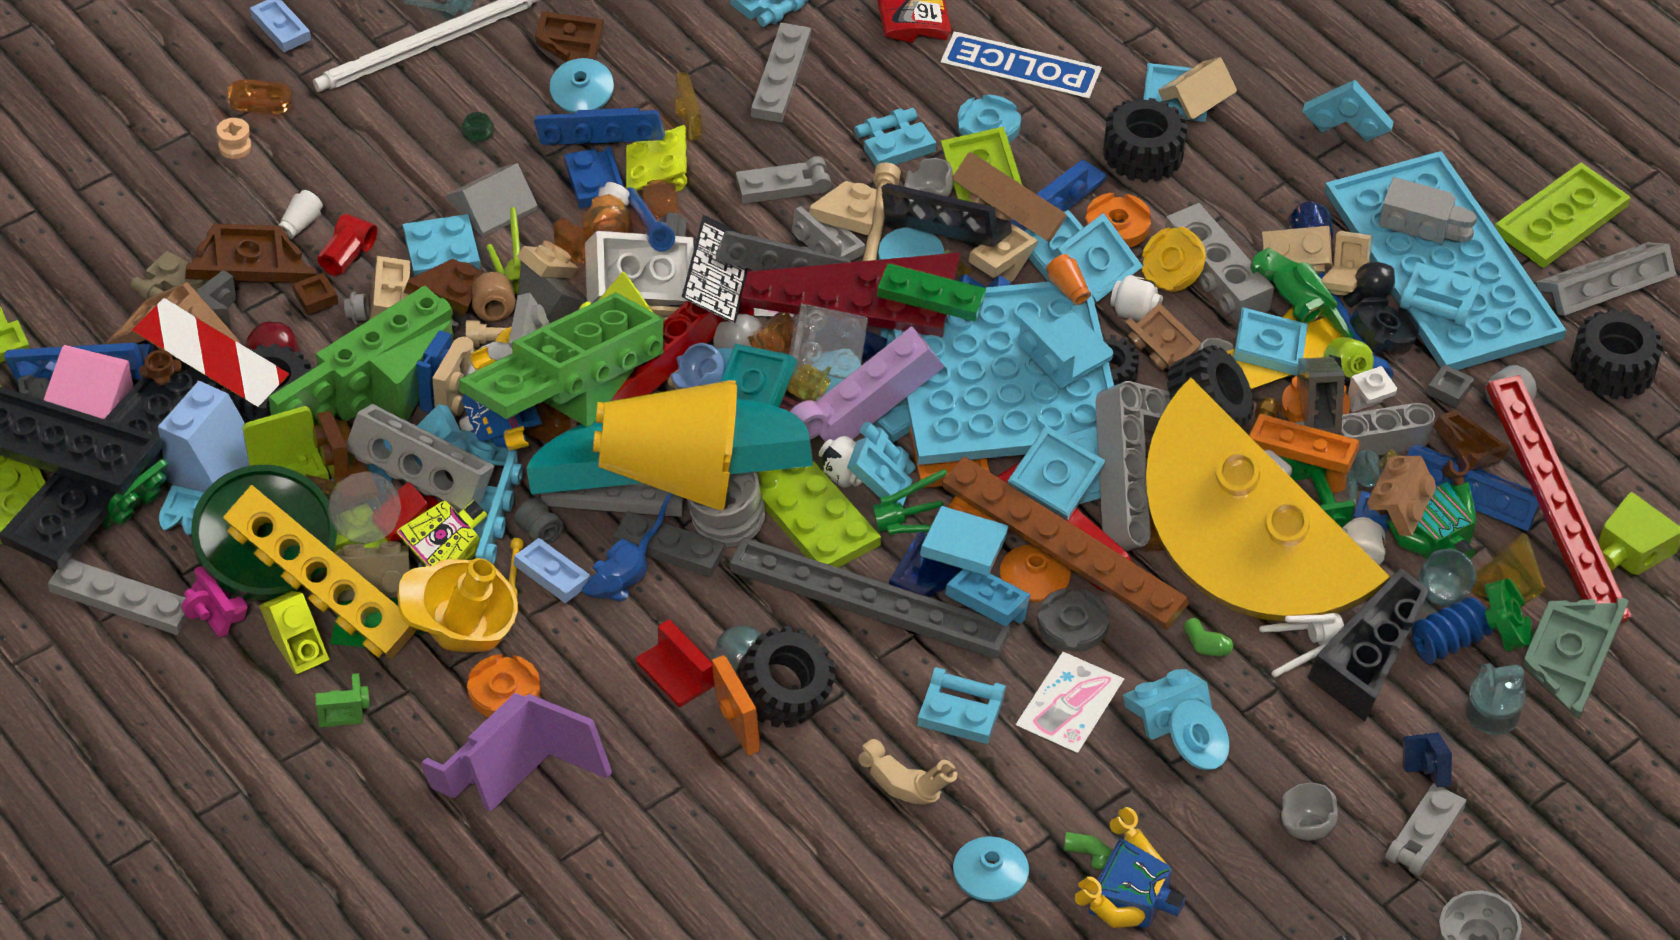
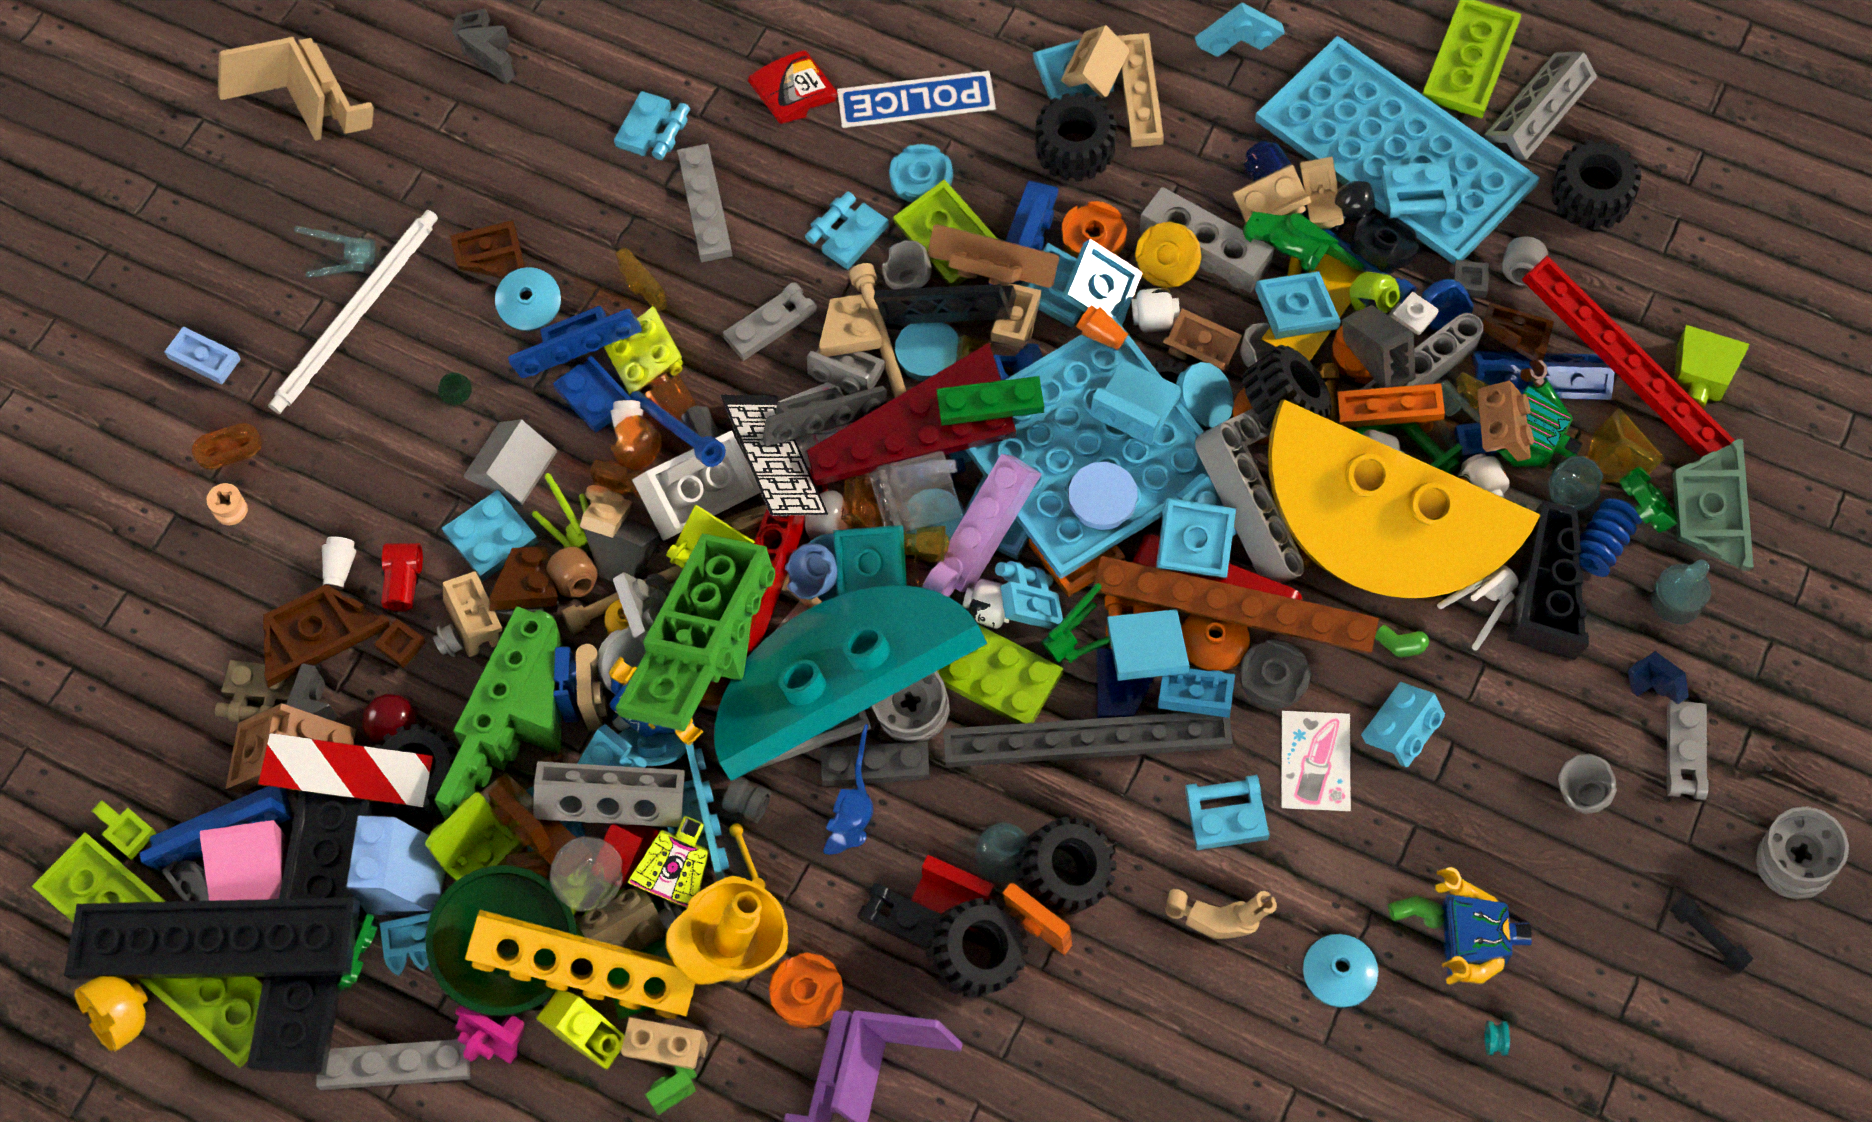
camera: 20 degrees left, 15 degrees up
reddish brown plate [139,350,182,385] -> none
light blue plate [514,538,591,603] -> none
yellow cone [593,380,737,510] -> none
medium azure dish [1170,700,1229,770] -> none
light grey hinge [1379,177,1477,244] -> none
none -> tan bracket [621,1017,708,1069]
none -> black plate [857,883,941,950]
none -> black tyre [925,898,1028,997]
none -> light blue tile [1068,462,1138,530]
none -> tan plate [1117,33,1164,147]
none -> medium azure tile [1176,362,1234,430]
none -> blue hair [1421,279,1474,331]

